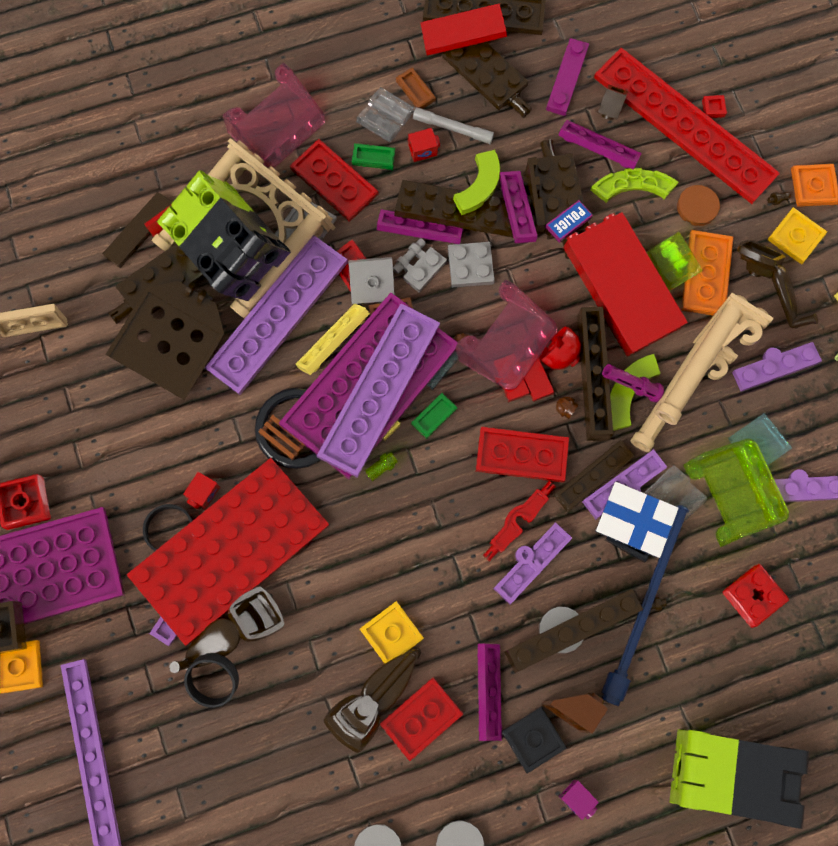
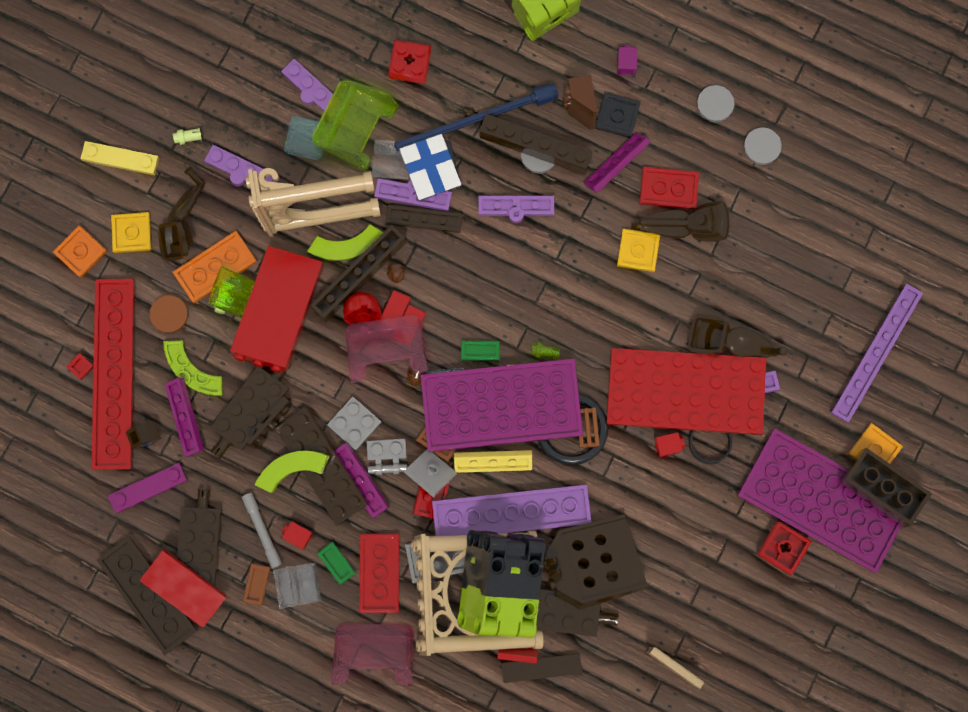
camera: 130 degrees left, 5 degrees up
black tyre [184,653,239,708] -> none
medium lavender plate [317,304,440,478] -> none
red plate [475,427,569,482] -> none
red piece [483,481,556,562] -> none
magenta plate [499,171,537,243] -> none
tile [545,200,593,243] -> none
magenta pin [602,364,664,402] -> none
dark brown piece [767,192,791,206] -> none

